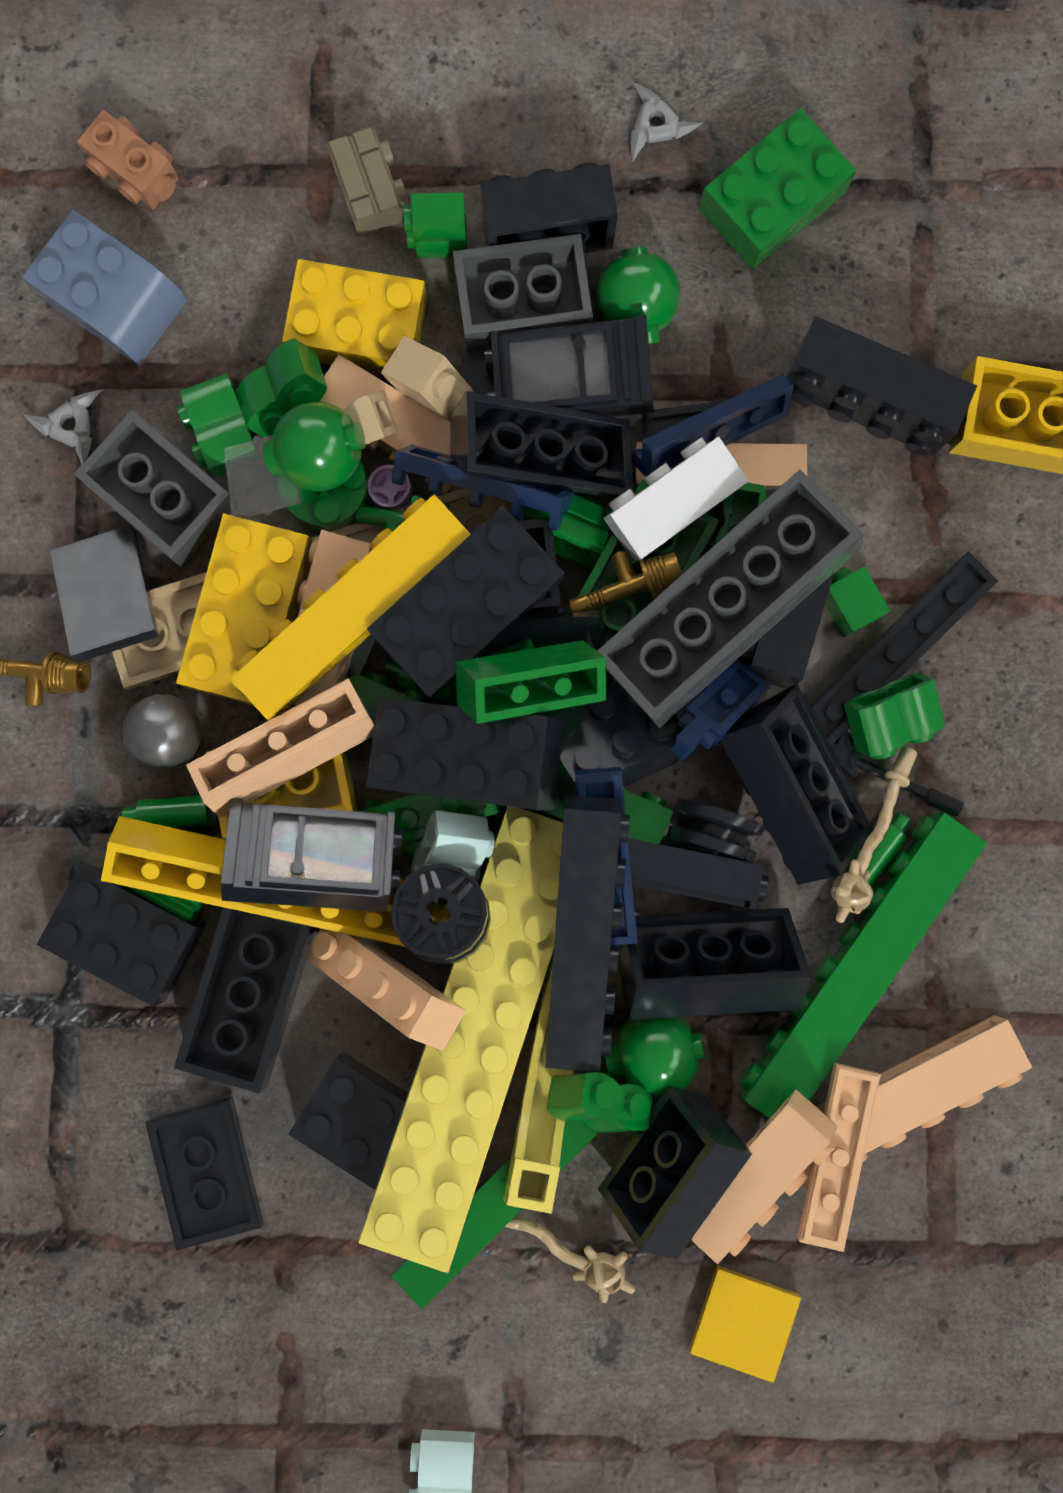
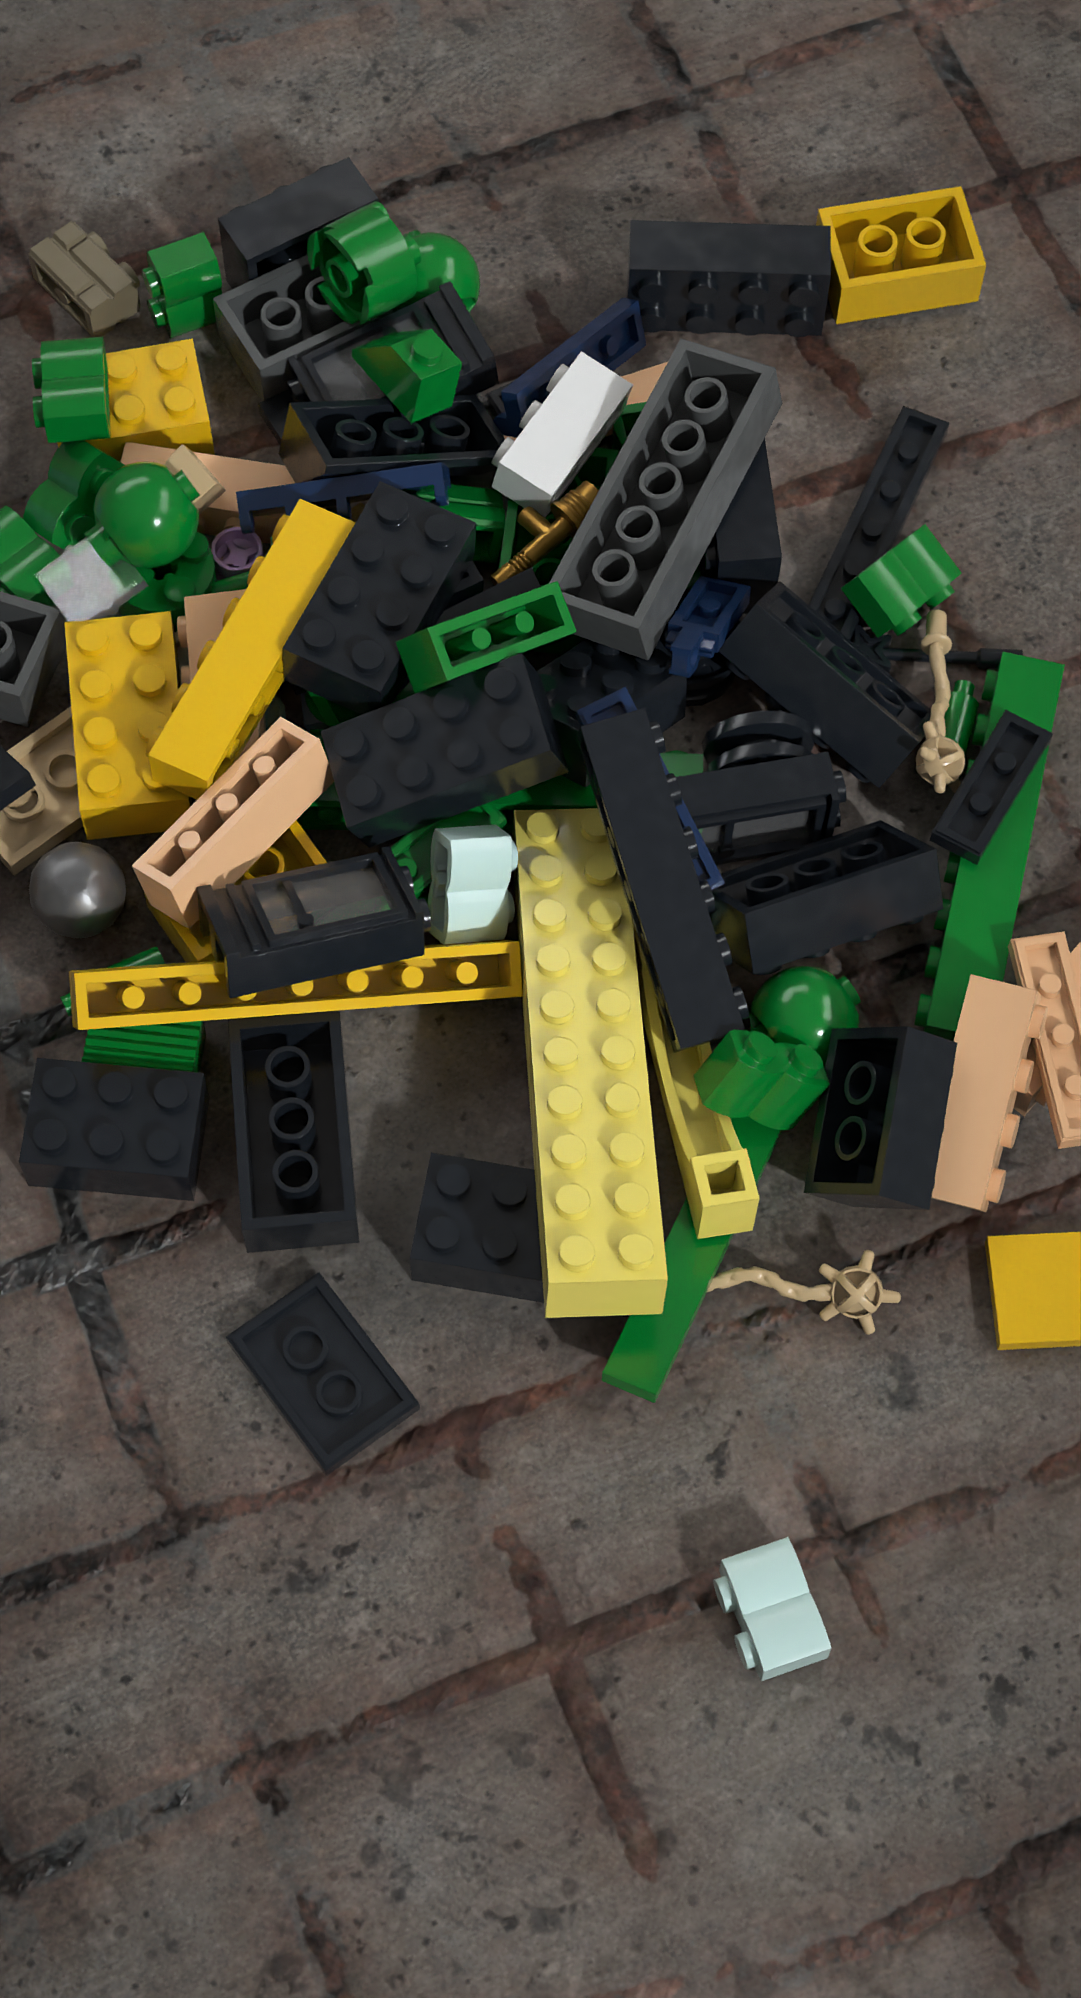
camera: 20 degrees left, 20 degrees down
light nougat brick [304,928,466,1051] -> none
tan brick [381,336,476,422] -> none
black wheel [391,863,491,965] -> none
light grey piece [631,82,704,162] -> none
green brick [699,108,857,270] -> none
green brick [825,566,890,638] -> none
none -> green brick [32,337,111,443]
none -> green brick [307,201,421,325]
none -> green slope [351,329,462,424]
none -> black tile [929,710,1053,865]

